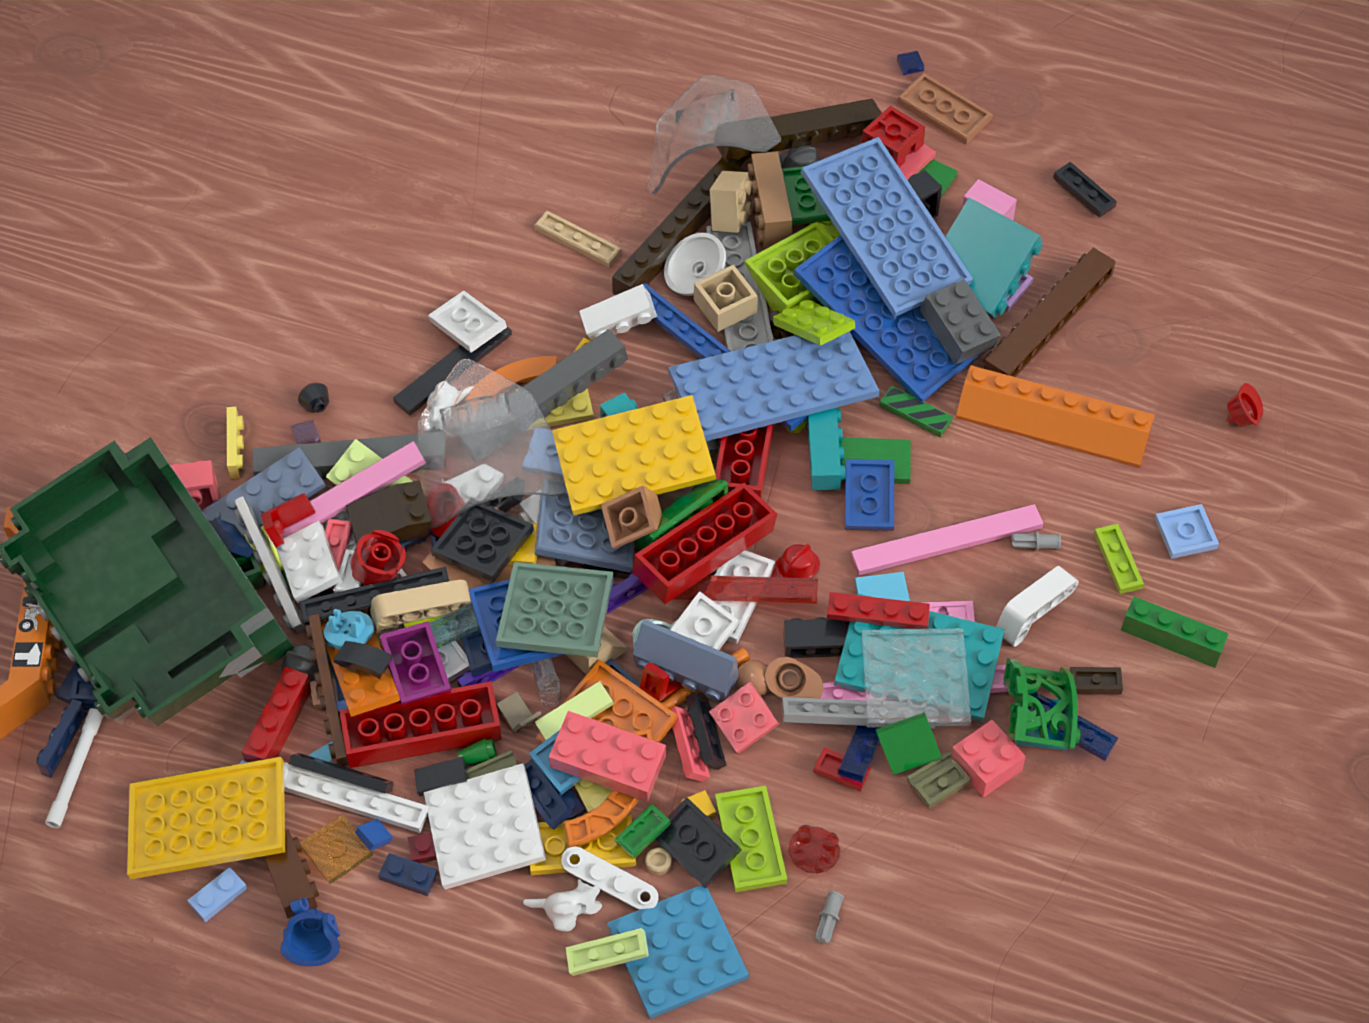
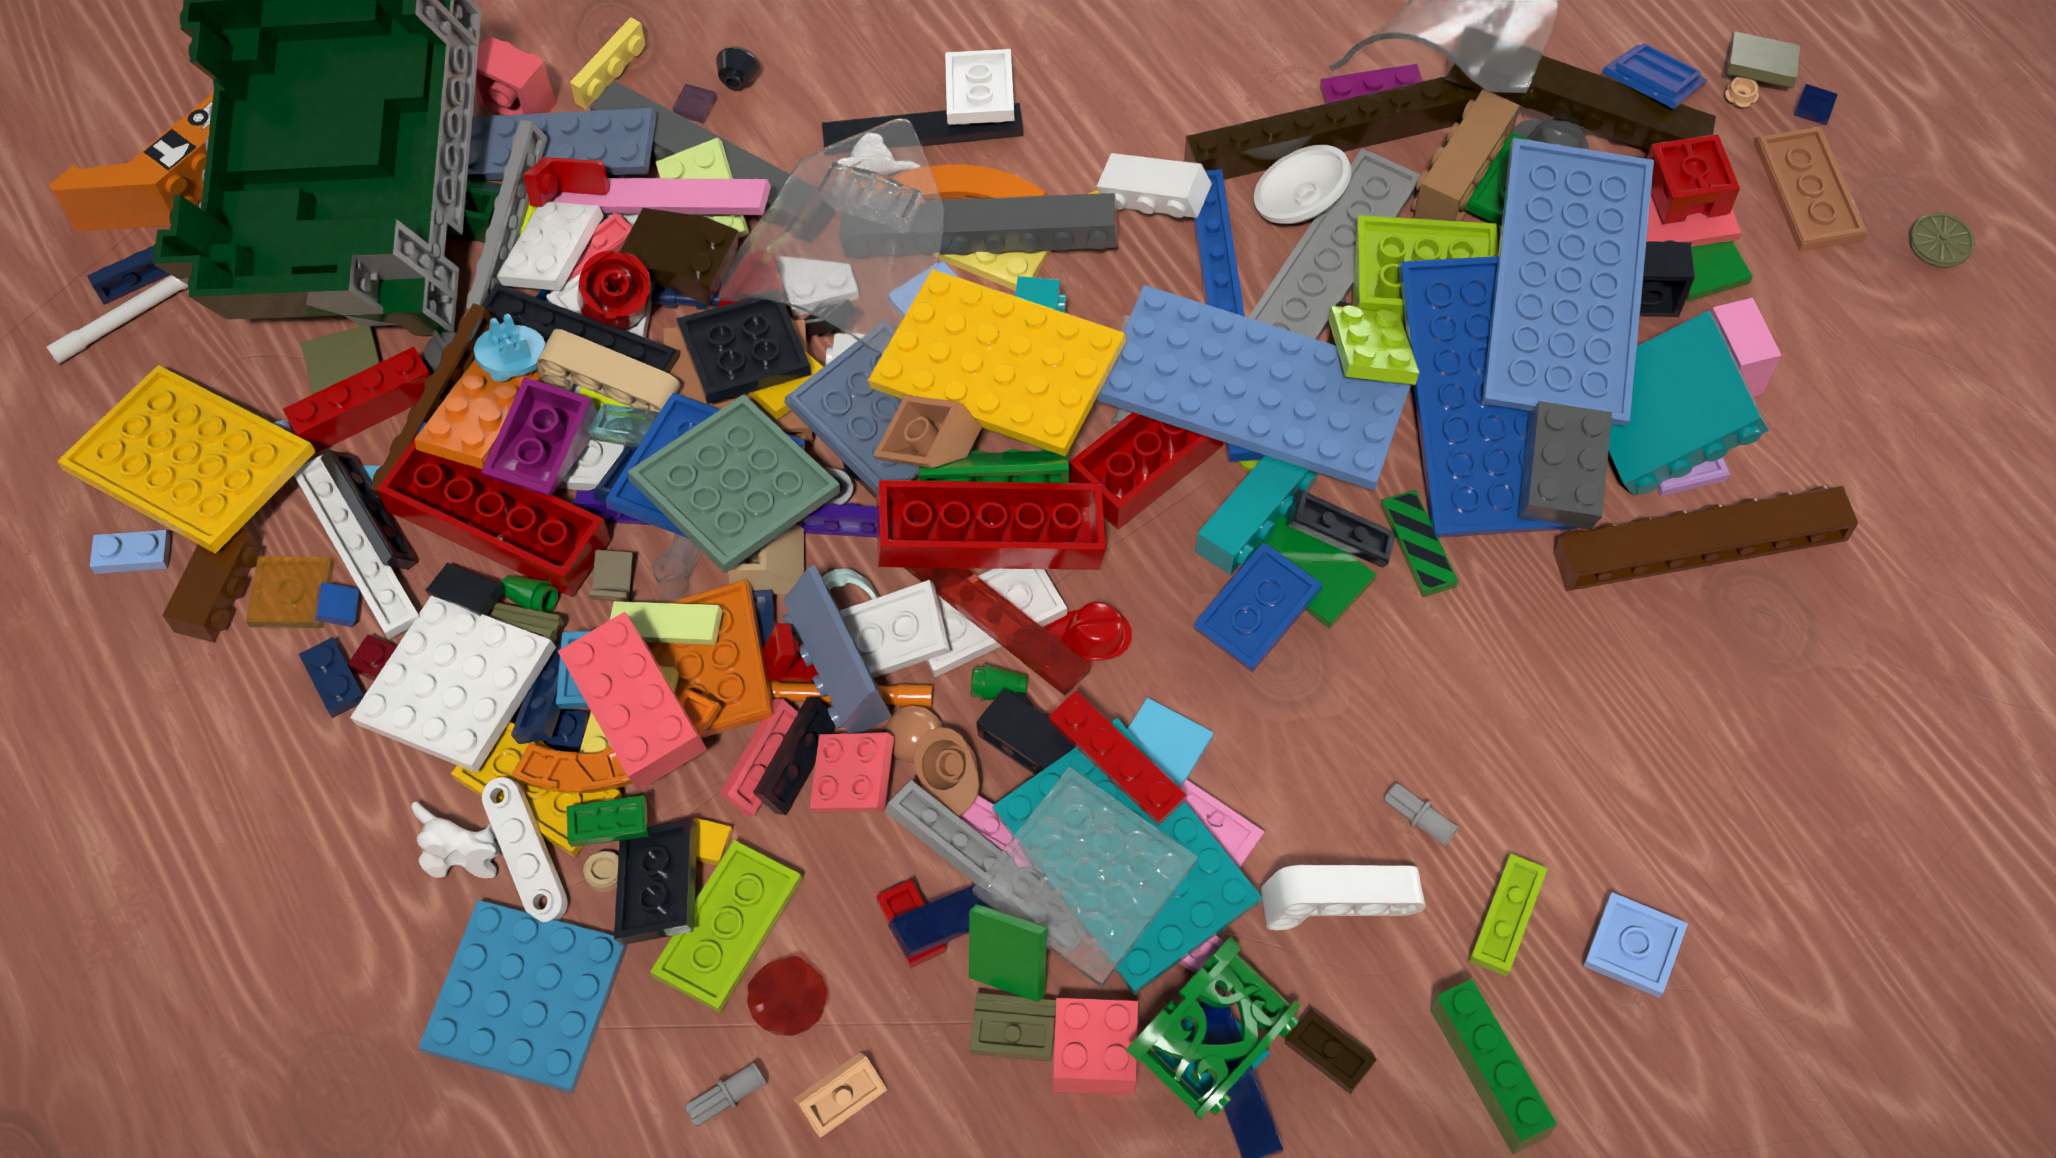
camera: 40 degrees right, 5 degrees up
dark blue tile [211,518,254,557] -> none
blue helmet [280,897,340,966] -> none
black slope [333,641,393,679] -> none
tan tile [534,211,621,268] -> none
yellowish green plate [566,928,649,976] -> none
tan brick [694,264,758,332] -> none
tan brick [710,171,753,233] -> none
bright pink tile [851,504,1043,575] -> none
orange slope [956,365,1155,468] -> none
black plate [1053,162,1117,218] -> none
red piece [1227,383,1263,427] -> none
none -> olive tile [301,326,380,394]
none -> light nougat slope [793,1053,887,1138]
none -> green cone [970,664,1027,701]
none -> black tile [1287,489,1396,568]
none -> magenta plate [1320,63,1423,104]
none -> blue piece [1602,44,1708,109]
none -> light nougat plate [1725,77,1759,108]
none -> tile [1727,31,1800,88]
none -> olive wheel [1910,213,1975,267]

